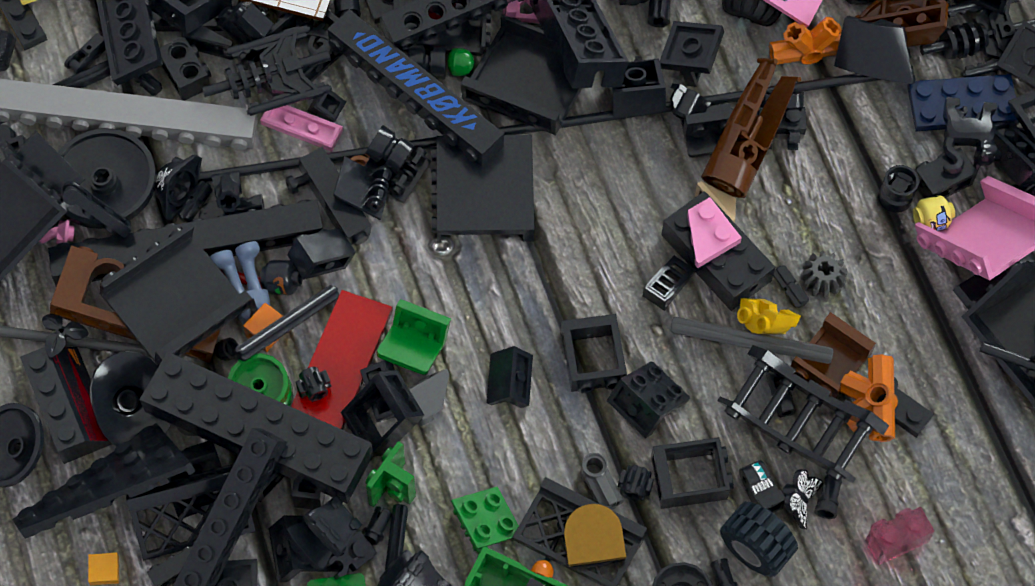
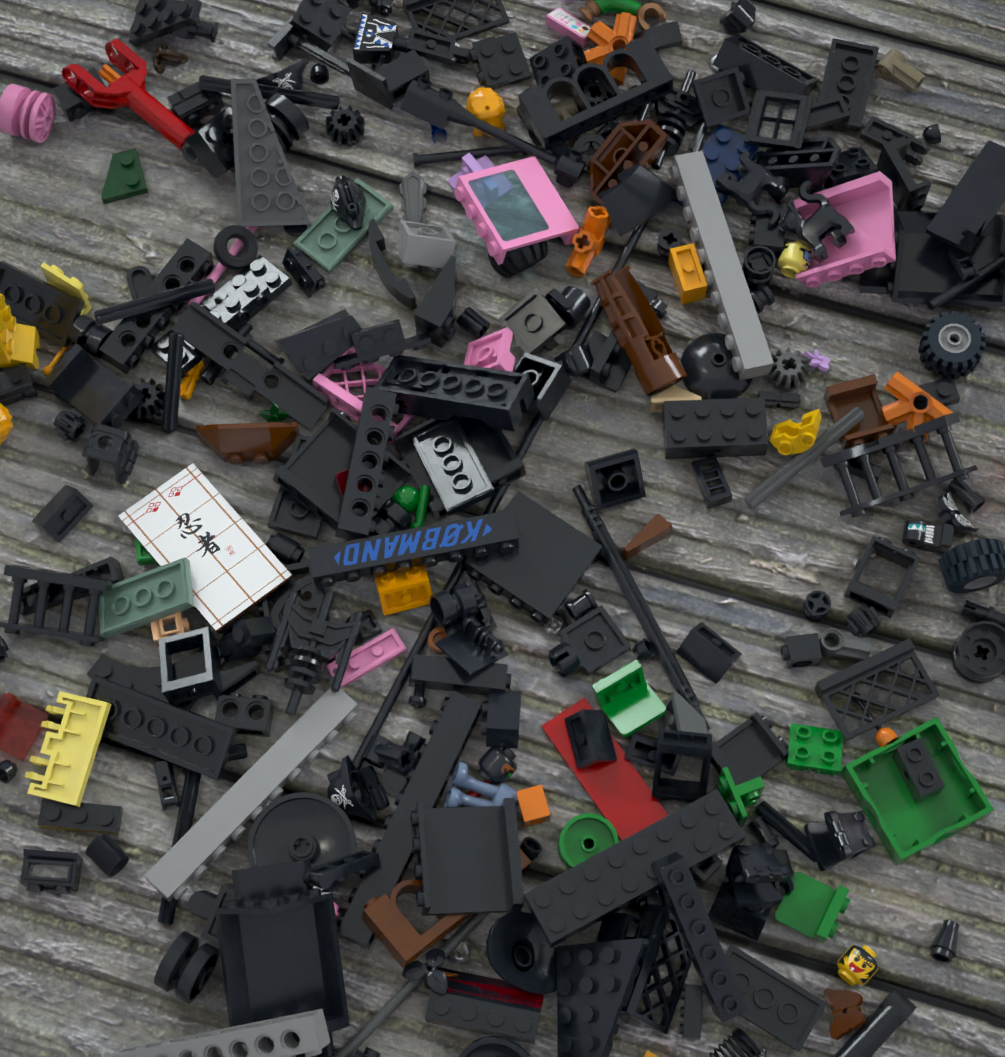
camera: 50 degrees left, 5 degrees up
black axle [234,285,339,362] -> none
black gear [295,367,331,402] -> none
black window [561,314,627,393] -> none
pearl gold tile [564,504,626,567] -> none
black bracket [607,361,690,439] -> none
bright pink wing [687,197,742,268] -> none
none -> light orange bracket [374,565,432,616]
none -> tile [410,415,496,516]
none -> green piece [410,485,431,529]
none -> bright pink plate [464,327,515,372]
none -> black piece [545,286,591,330]
none -> black plate [548,605,631,677]
none -> black bush [564,589,598,621]
none -> black panel [564,709,617,769]
none -> black axle [572,485,711,731]
none -> black brick [585,448,646,510]
none -> reddish brown slope [623,513,673,560]
none -> black hinge [633,638,655,661]
none -> black wheel [657,228,682,259]
none -> light orange panel [668,243,708,304]
none -> light grey brick [670,151,774,380]
none -> black dish [680,333,753,400]
none -> black panel [710,711,789,786]
none -> black wheel [750,283,775,314]
none -> black animal [779,180,855,264]
none -> black brick [781,633,822,669]
none -> lavender plant [803,349,831,372]
none -> black wheel [803,590,831,621]
none -> black wheel [918,311,986,380]

